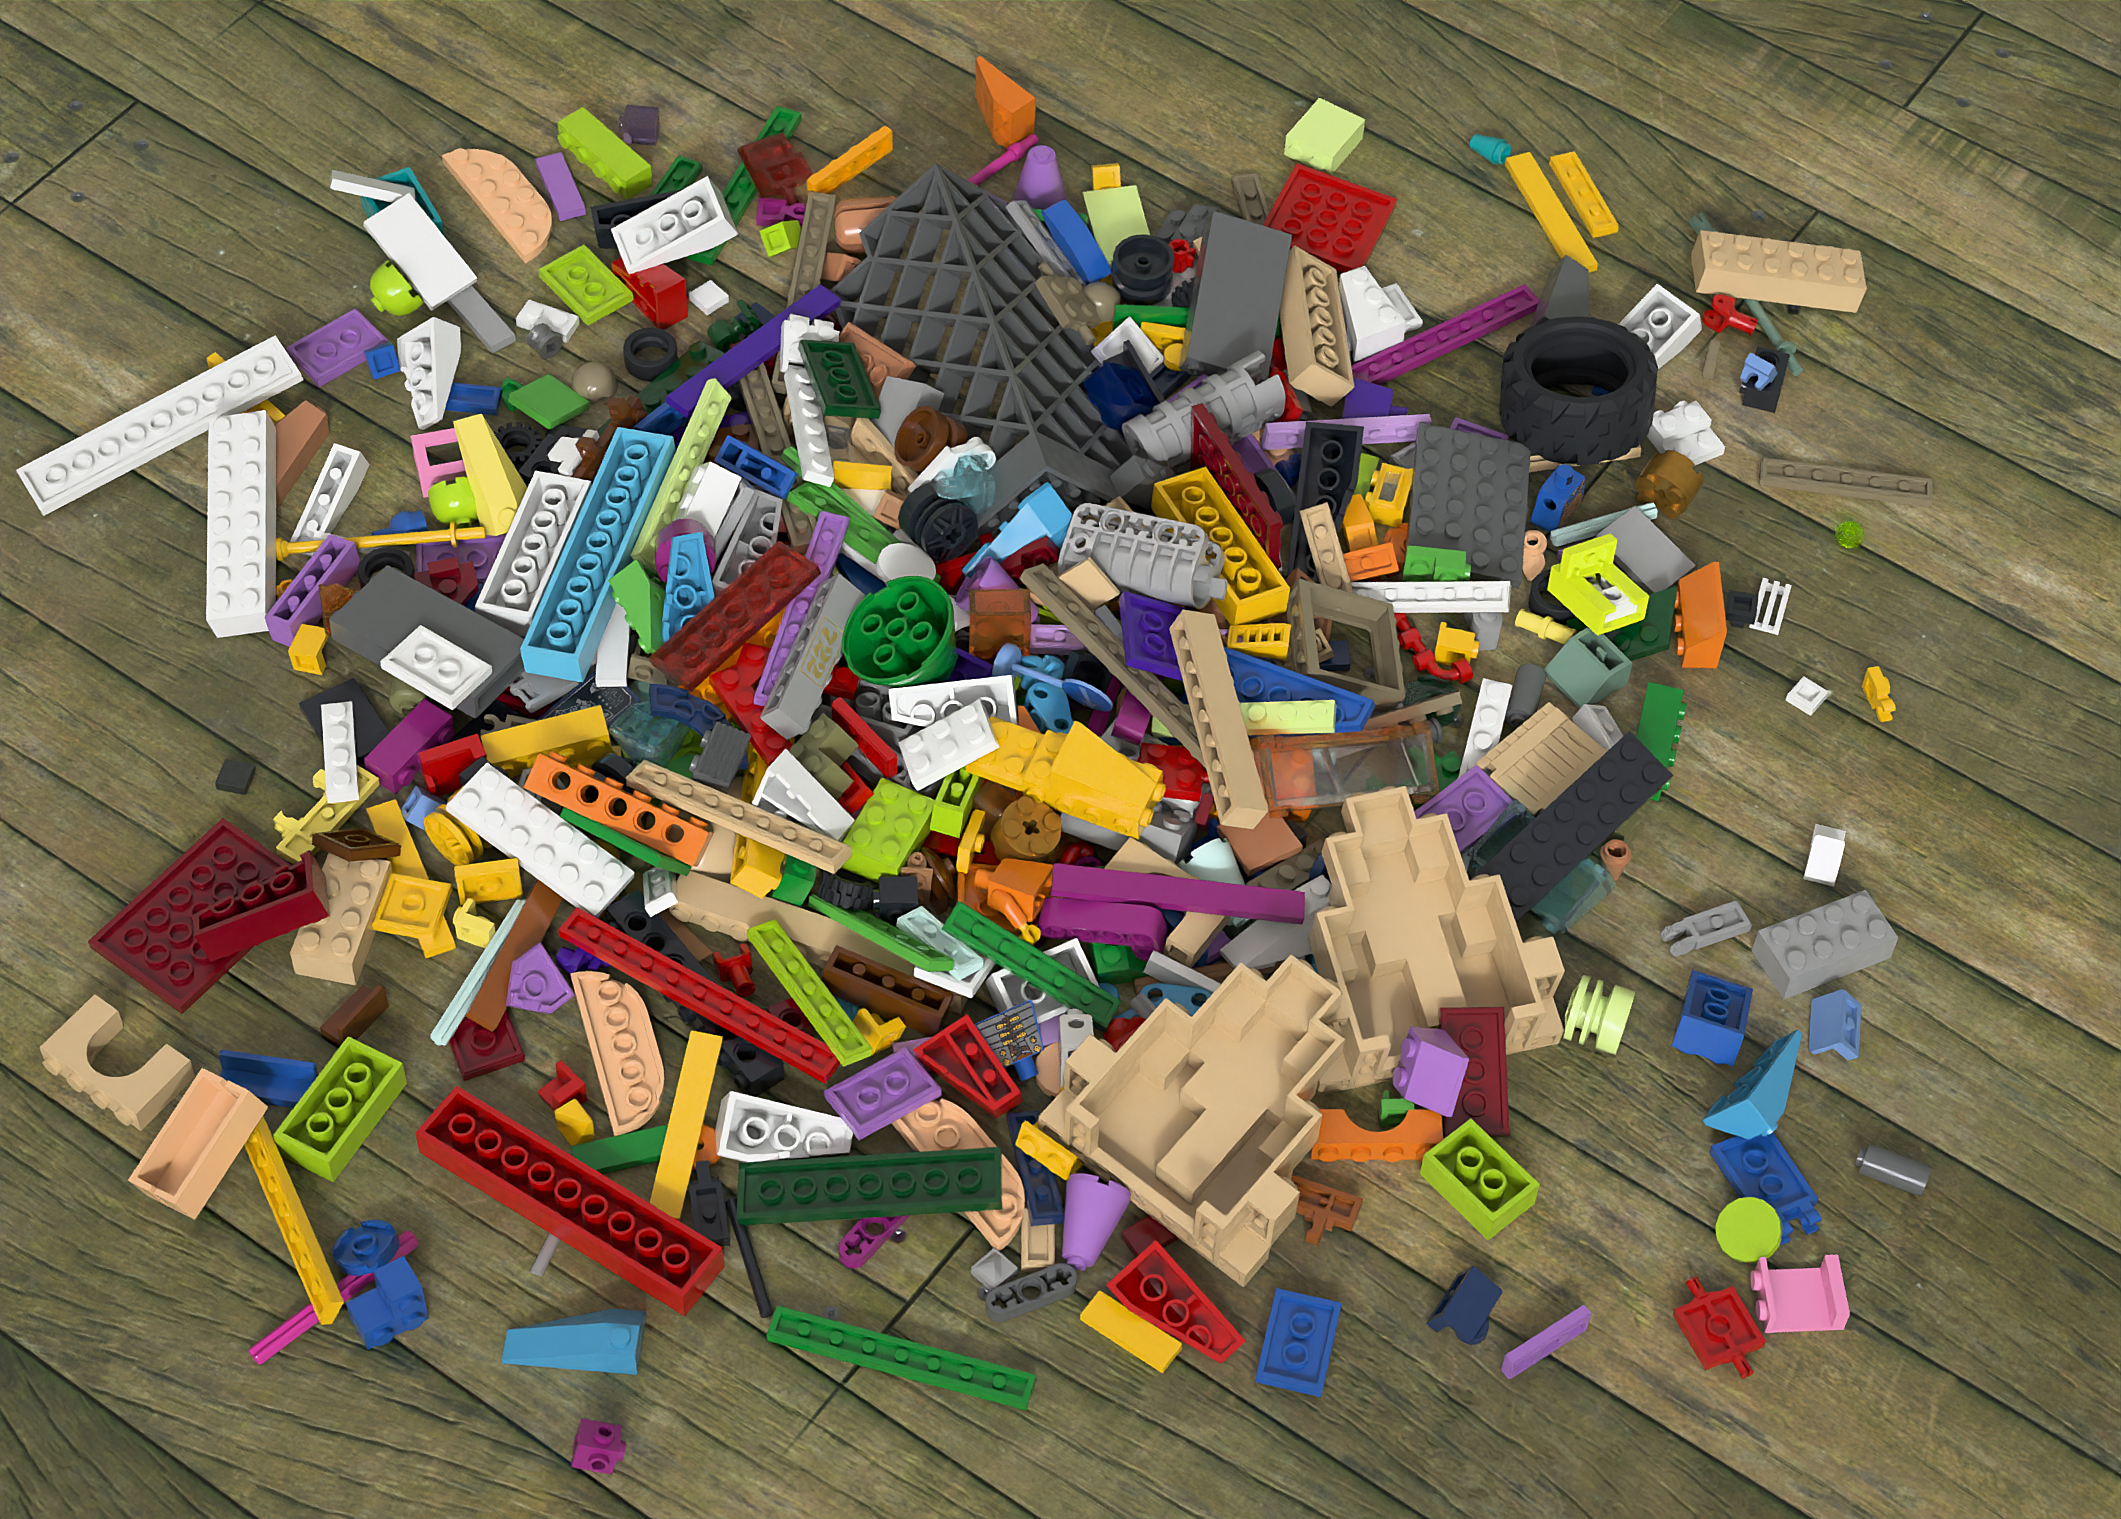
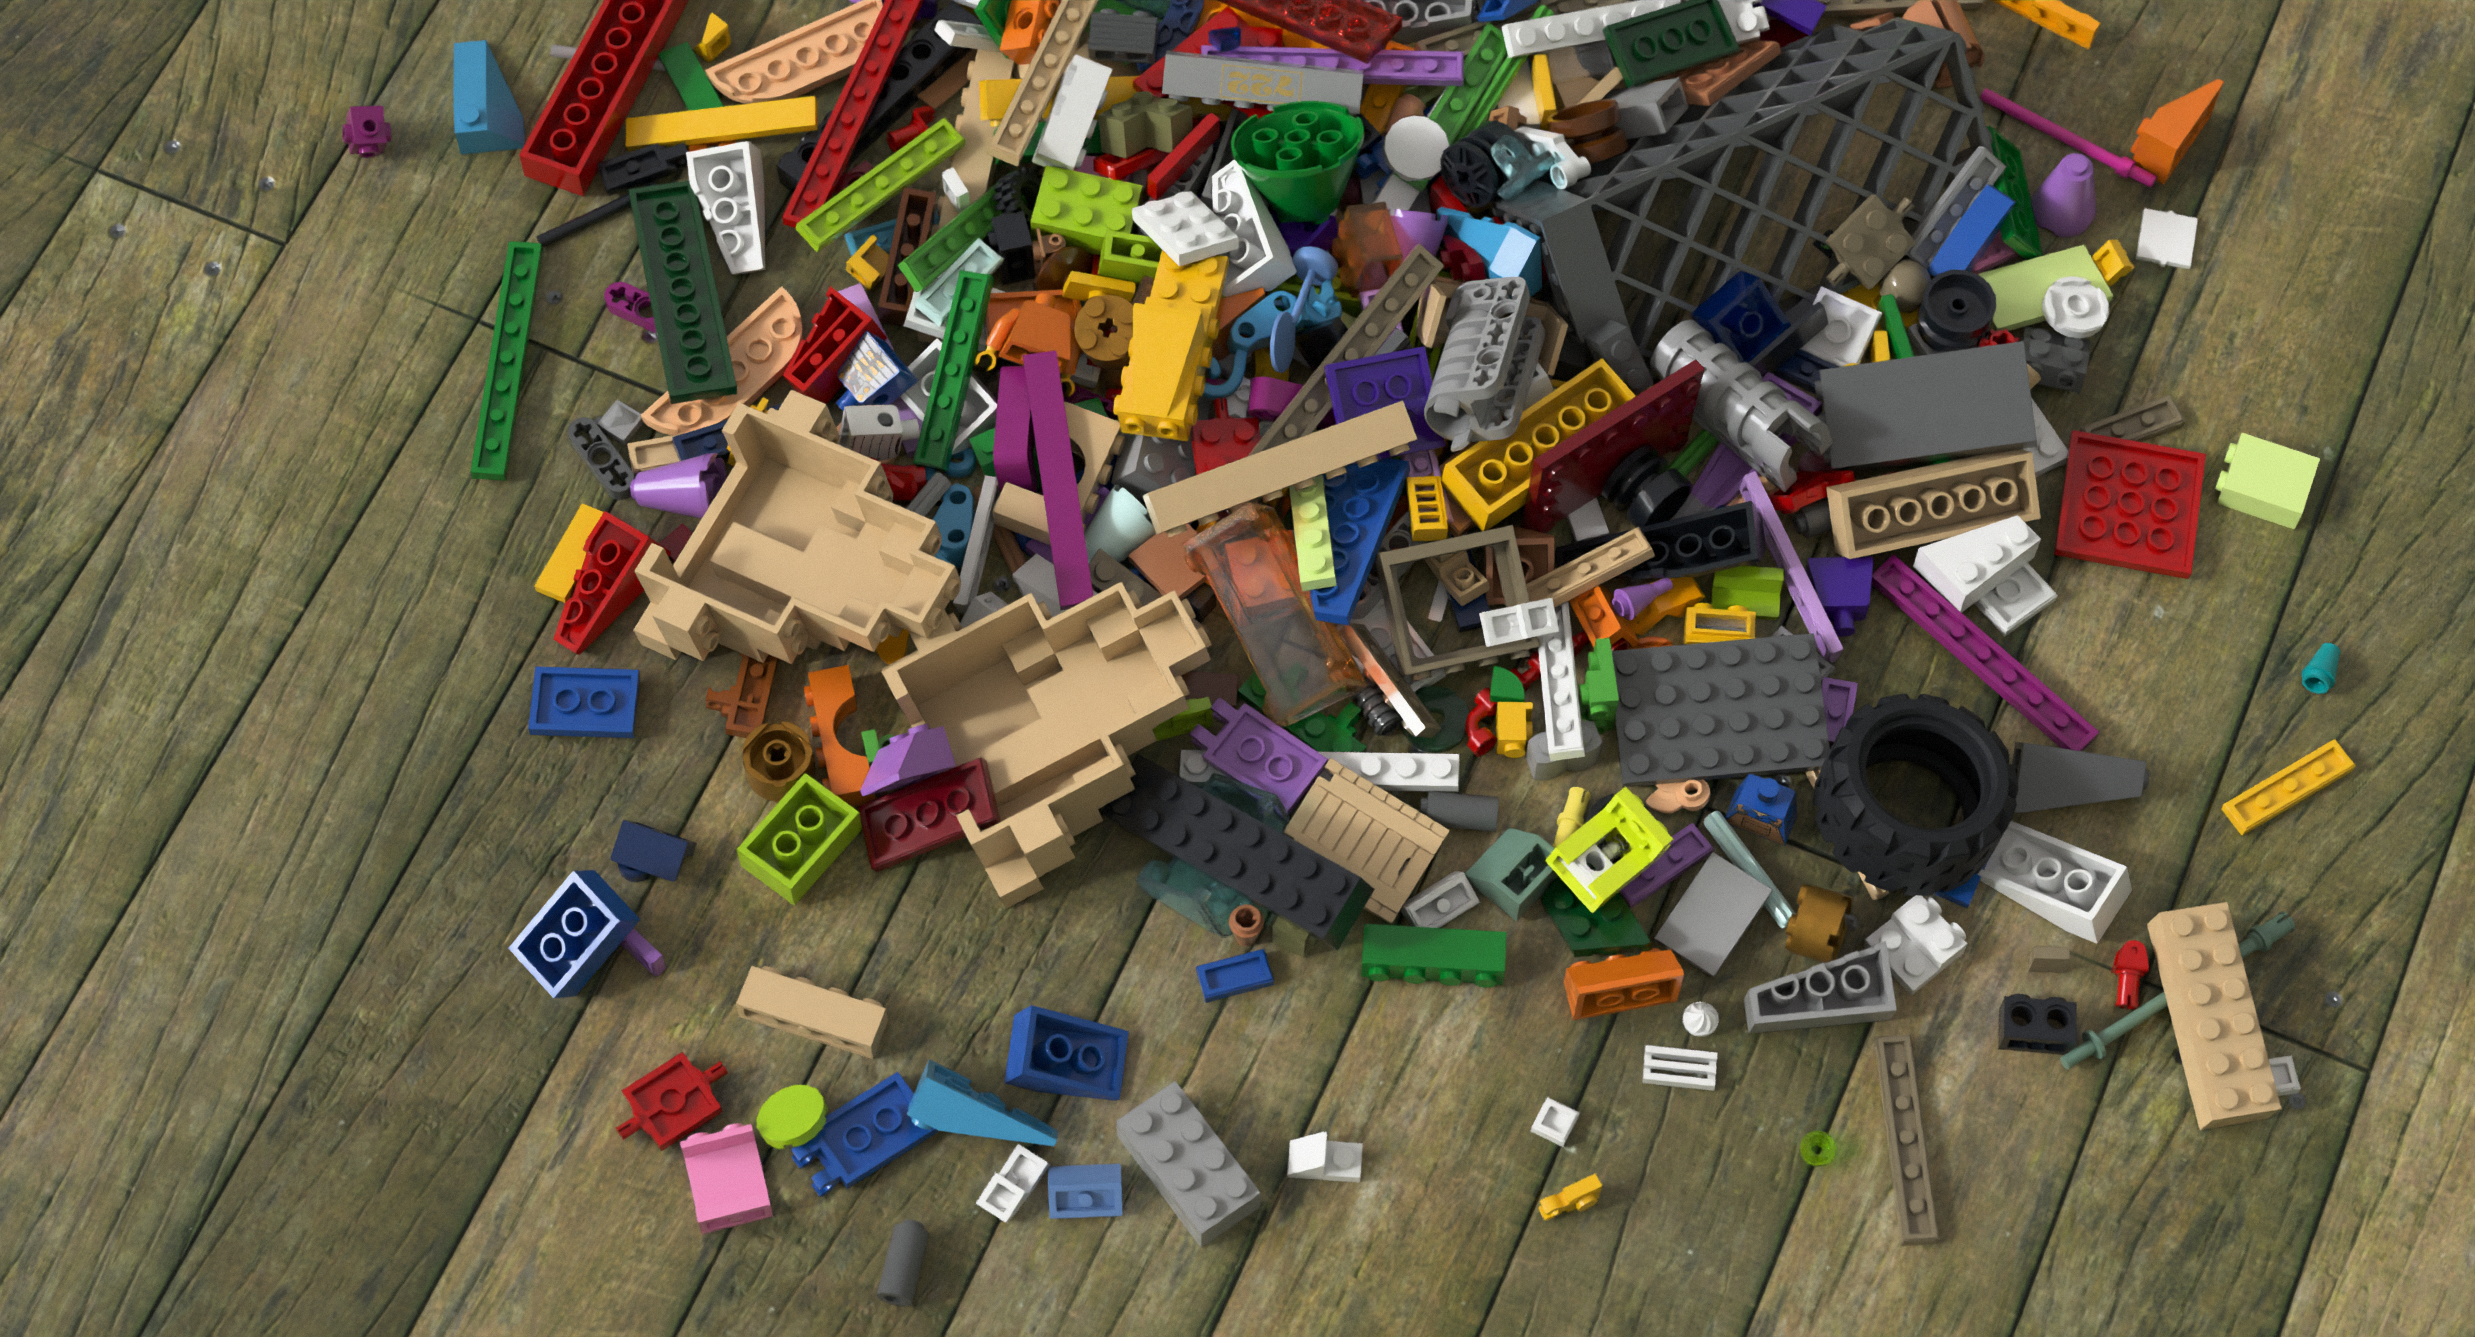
camera: 80 degrees right, 10 degrees up
red panel [538,1060,587,1112] -> none
medium lavender tile [824,1047,942,1140] -> none
yellow tile [1504,152,1598,273] -> none
yellowish green wheel [1563,975,1636,1055] -> none
light grey hinge [1660,901,1752,957] -> none
black tile [1725,590,1759,628] -> none
medium blue tile [1740,353,1778,391] -> none
none -> blue brick [509,870,640,998]
none -> tan brick [736,966,888,1059]
none -> pearl gold brick [743,721,816,803]
none -> white tile [942,168,970,213]
none -> white slope [976,1144,1050,1223]
none -> blue tile [1196,949,1274,1003]
none -> clear blue tile [1209,27,1242,52]
none -> nougat cone [1383,93,1426,137]
none -> white slope [1479,598,1559,647]
none -> green tile [1490,666,1525,702]
none -> medium lavender cone [1612,578,1673,621]
none -> white plate [1683,1002,1719,1037]
none -> light grey wedge [1744,941,1897,1033]
none -> white tile [2042,276,2109,339]
none -> white piece [2136,208,2198,269]

